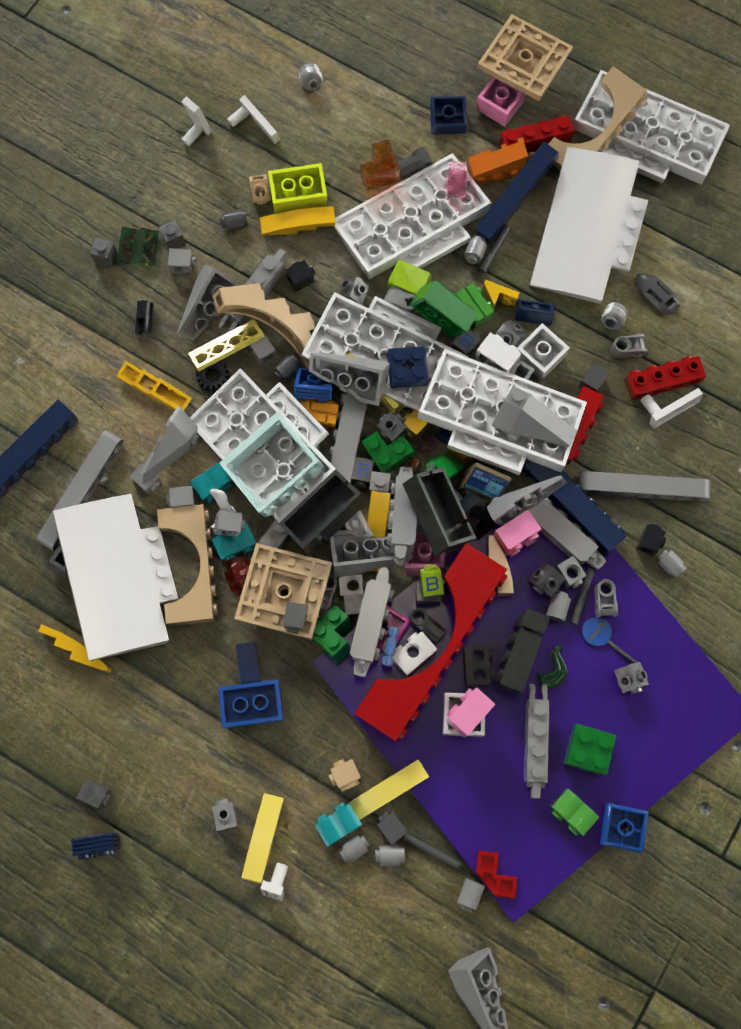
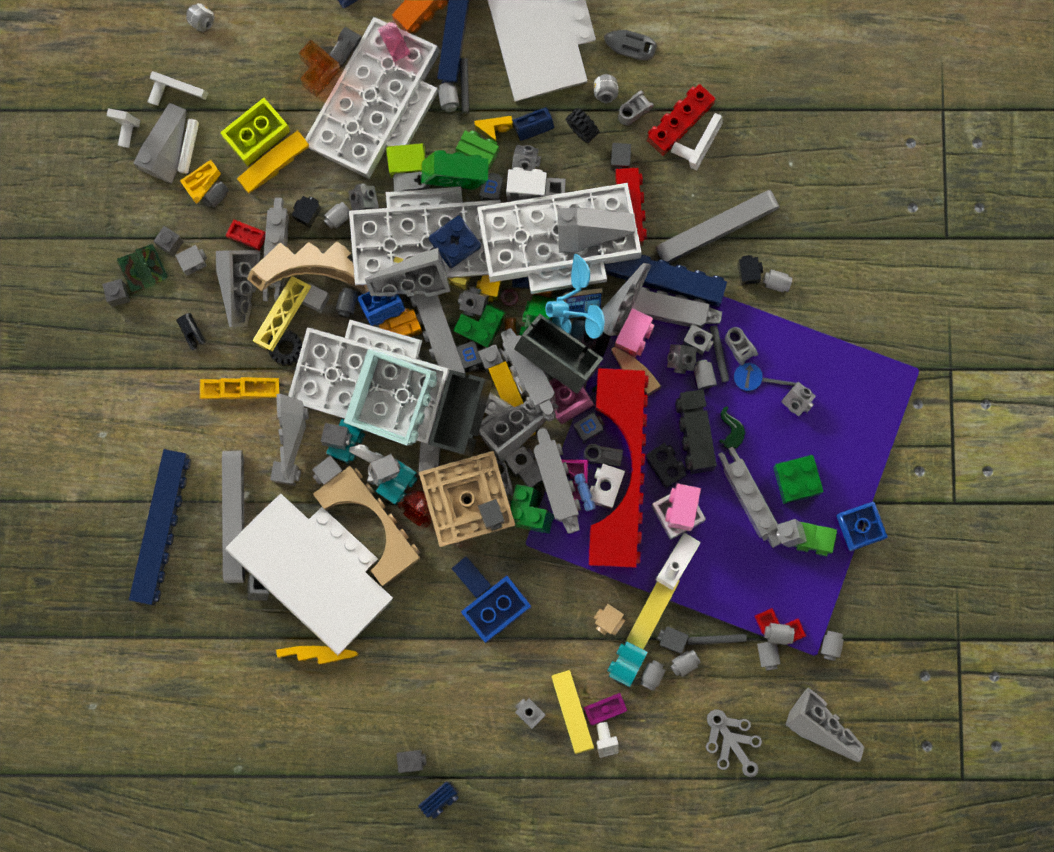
camera: 25 degrees left, 5 degrees up
tan brick [249,174,271,204] -> none
lime brick [419,565,444,597] -> none
white brick [518,323,570,381] -> none
none -> light grey wedge [134,103,187,184]
none -> white axle [178,119,199,174]
none -> yellow wing [180,160,221,204]
none -> red plate [225,220,266,251]
none -> flat silver brick [321,423,352,450]
none -> light grey brick [324,202,351,229]
none -> medium azure plant [545,254,605,338]
none -> black tyre [566,108,600,143]
none -> magenta plate [584,693,627,726]
none -> white piece [656,533,701,590]
none -> light grey plant [706,710,762,777]
none -> light grey brick [764,623,794,645]
none -> light grey brick [776,519,807,547]
none -> light grey brick [821,631,844,661]

